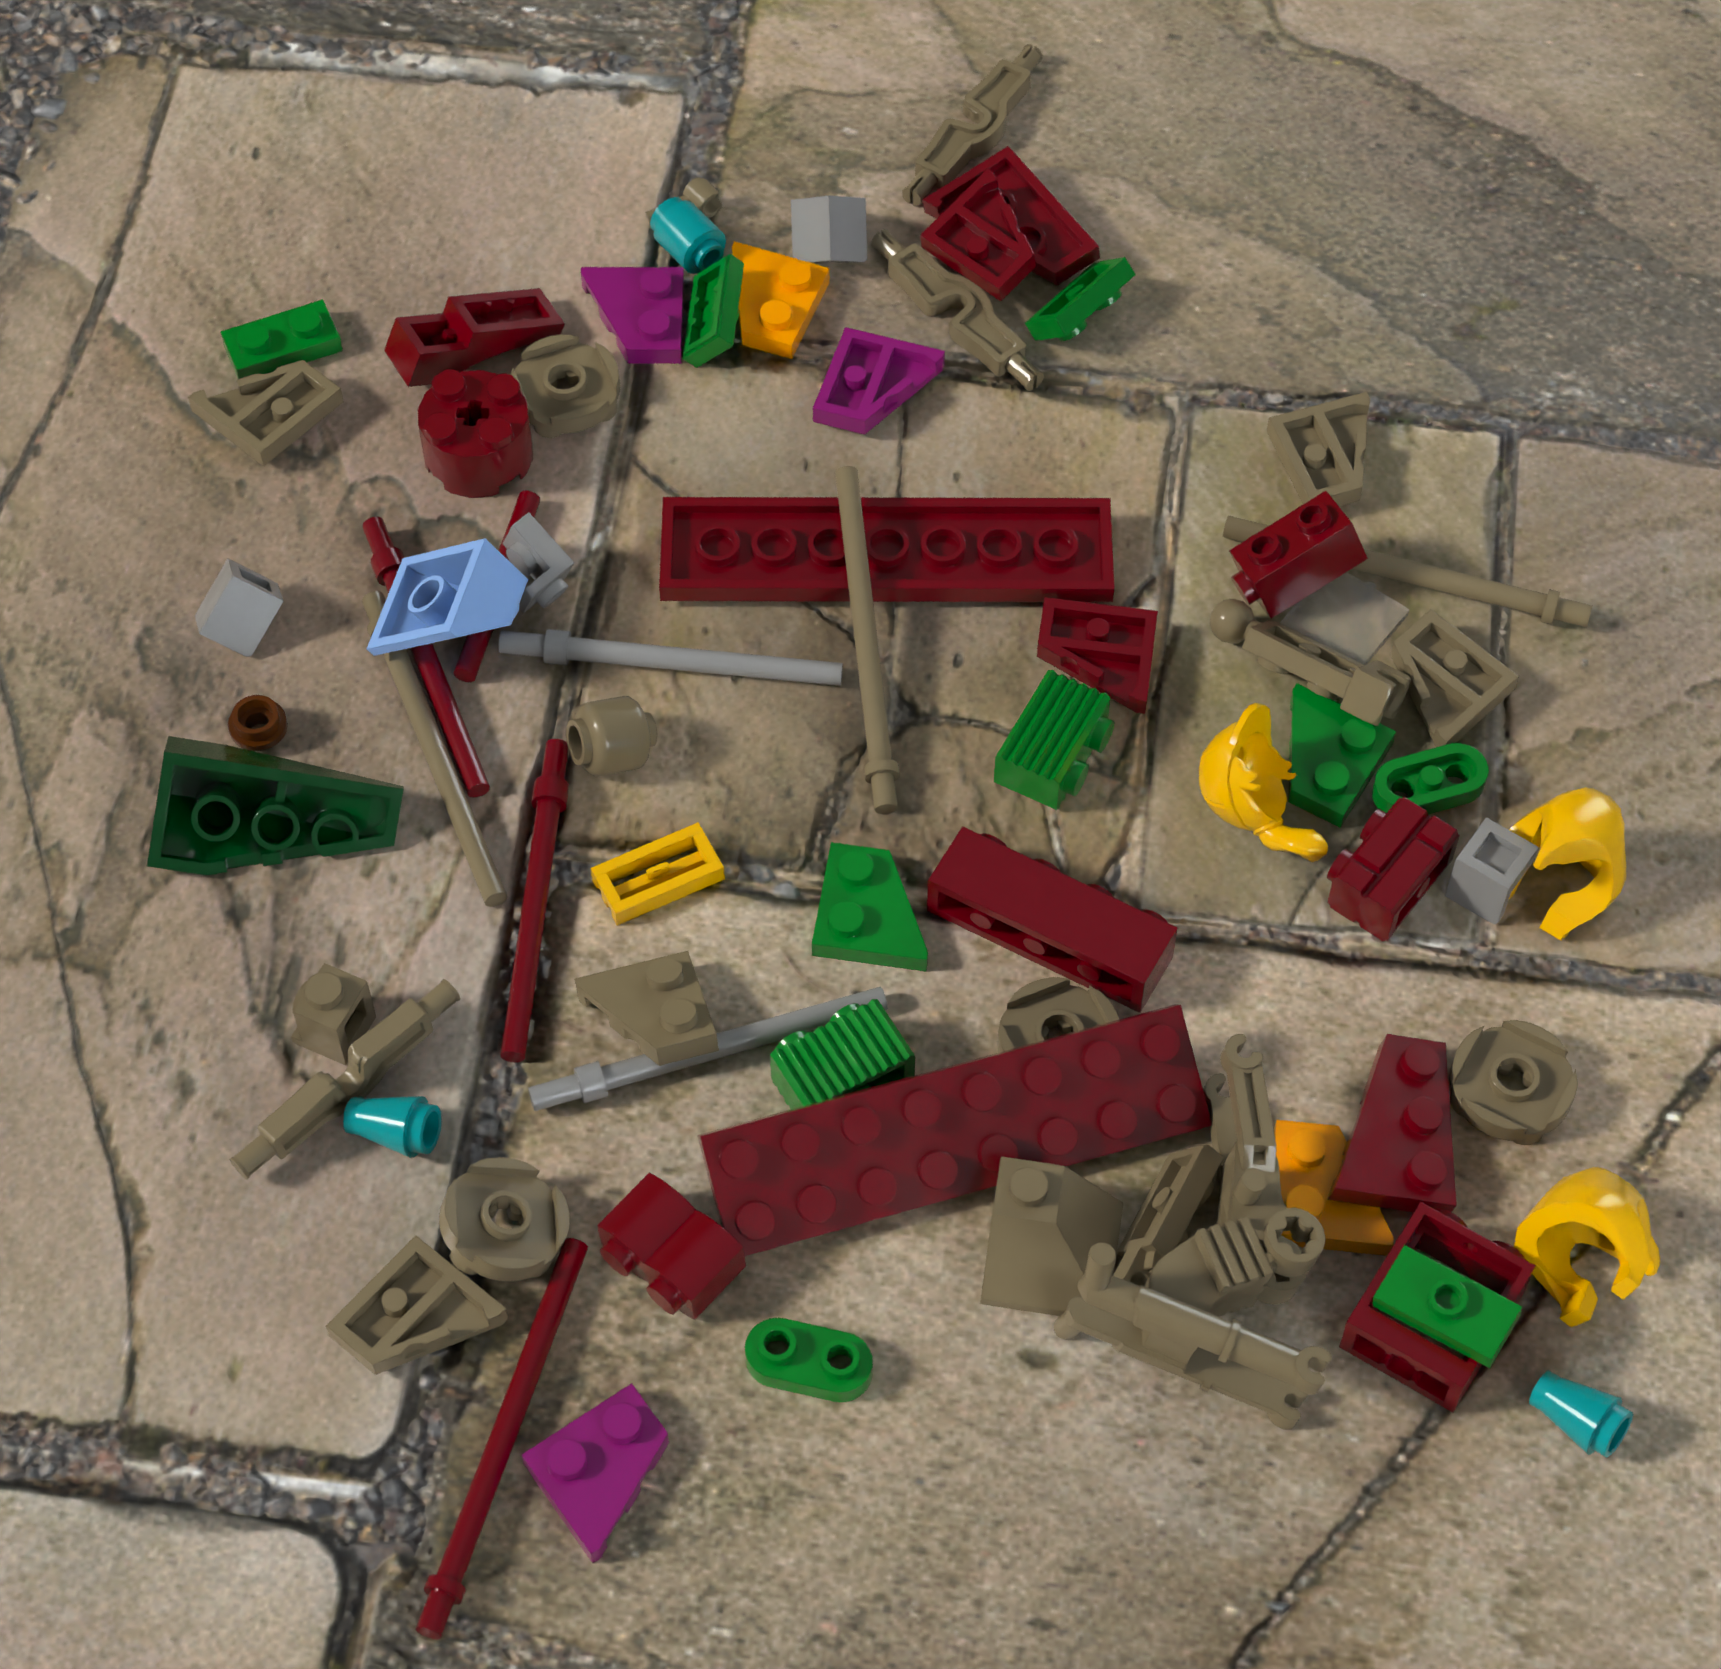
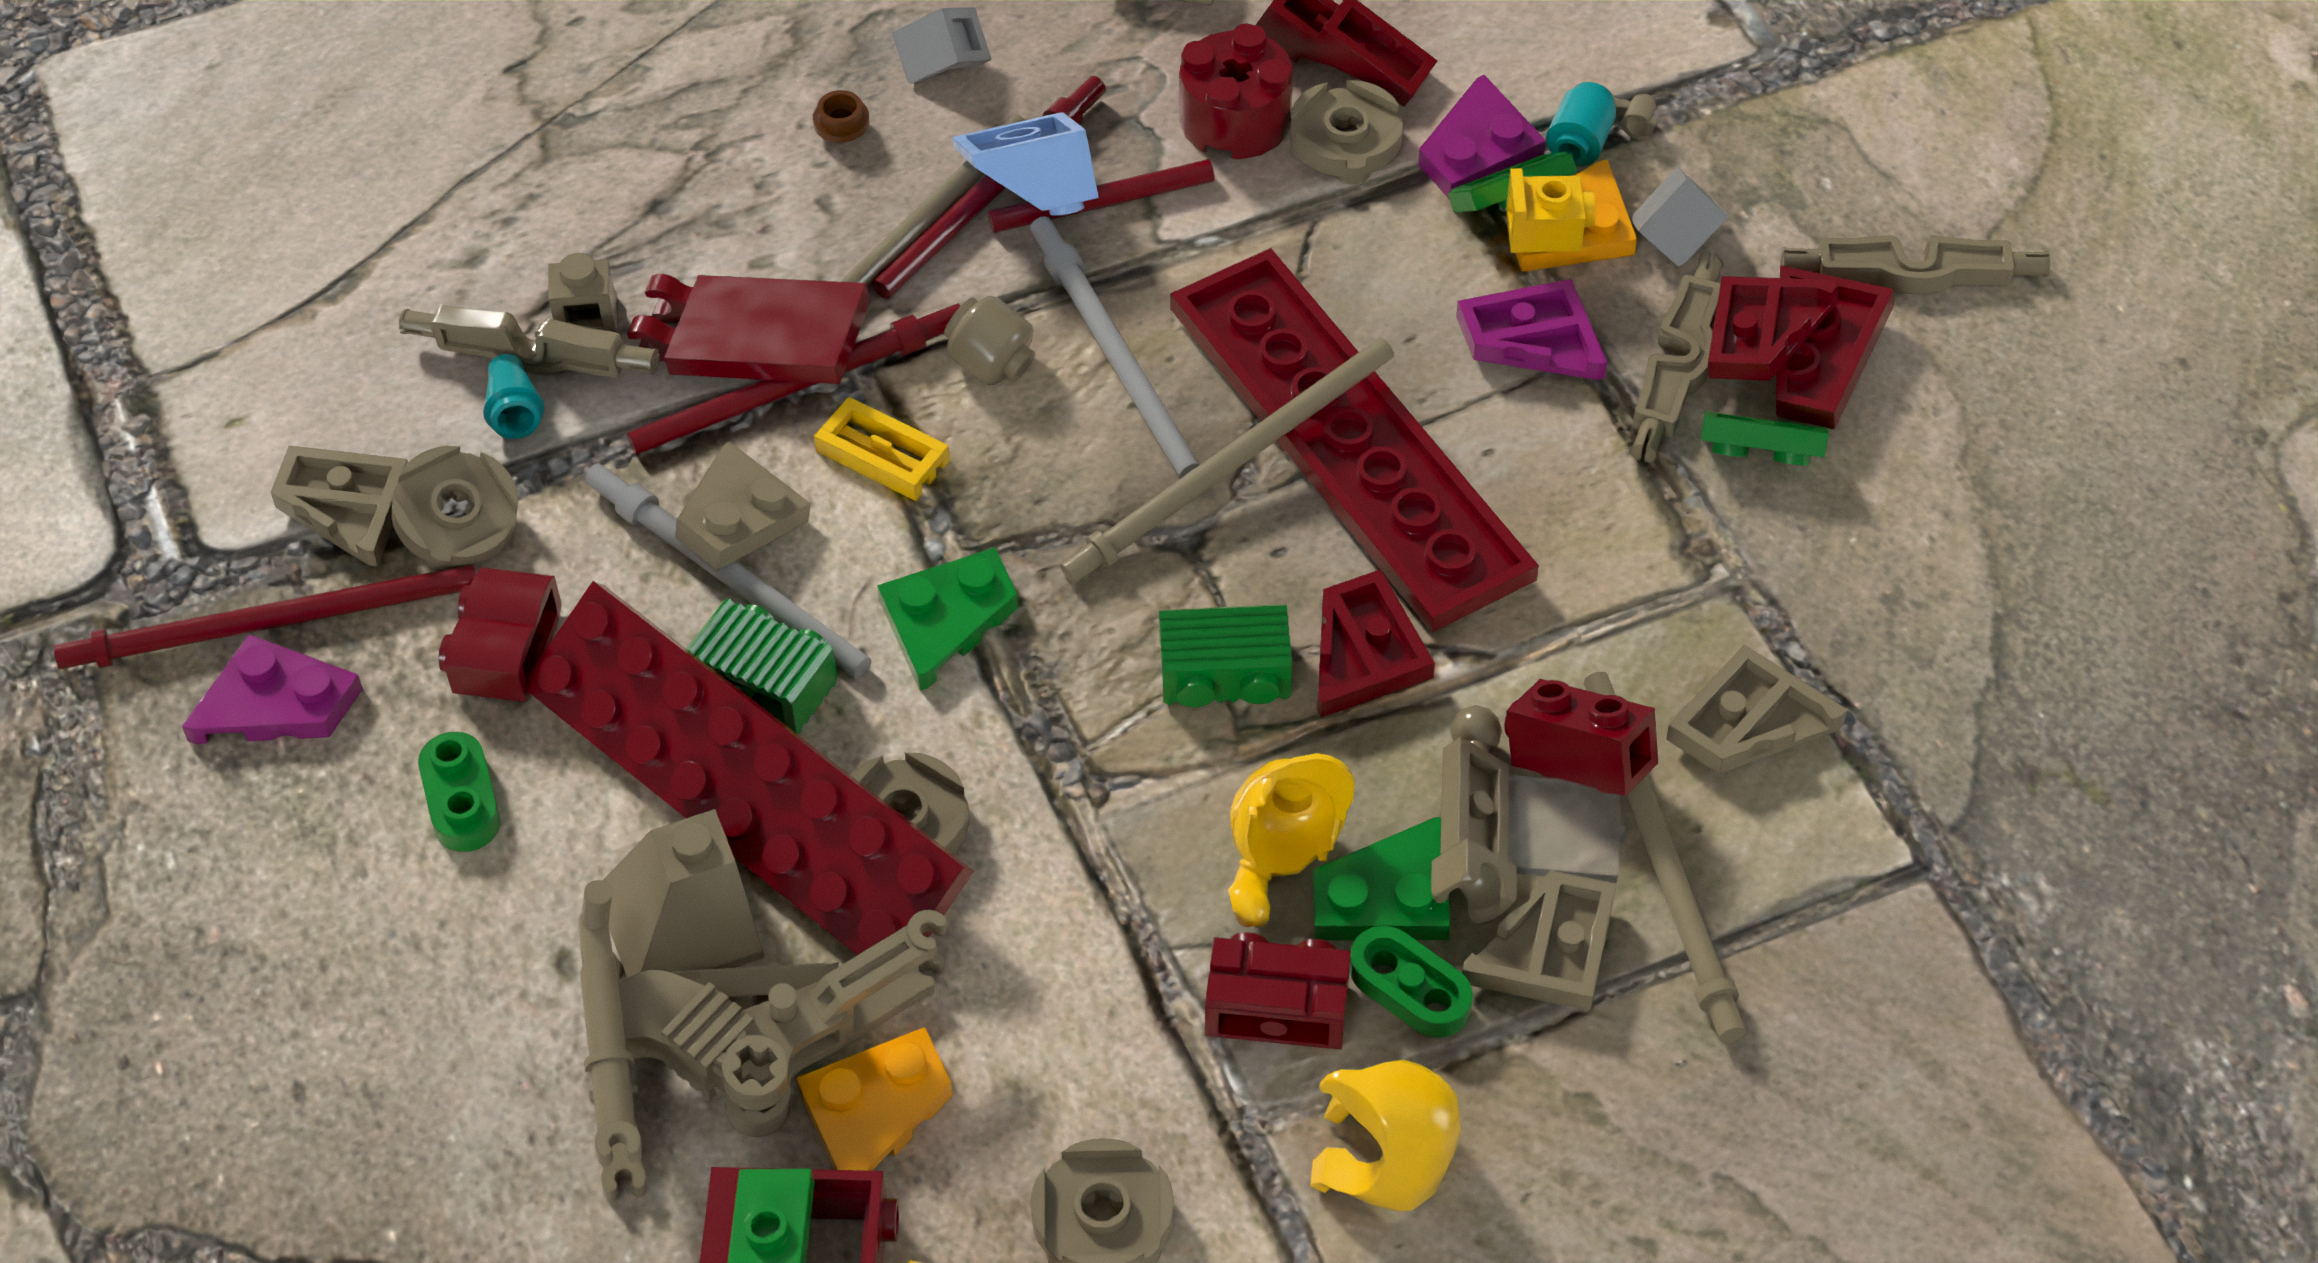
camera: 60 degrees right, 5 degrees down
dark green wedge [147,736,404,875] -> none
light grey bracket [503,512,574,613] -> none
dark red brick [927,826,1178,1013] -> none
dark red wing [1327,1034,1457,1212] -> none
light grey panel [1445,817,1539,924] -> none
none -> dark red tile [627,274,871,384]
none -> yellow brick [1506,168,1595,253]

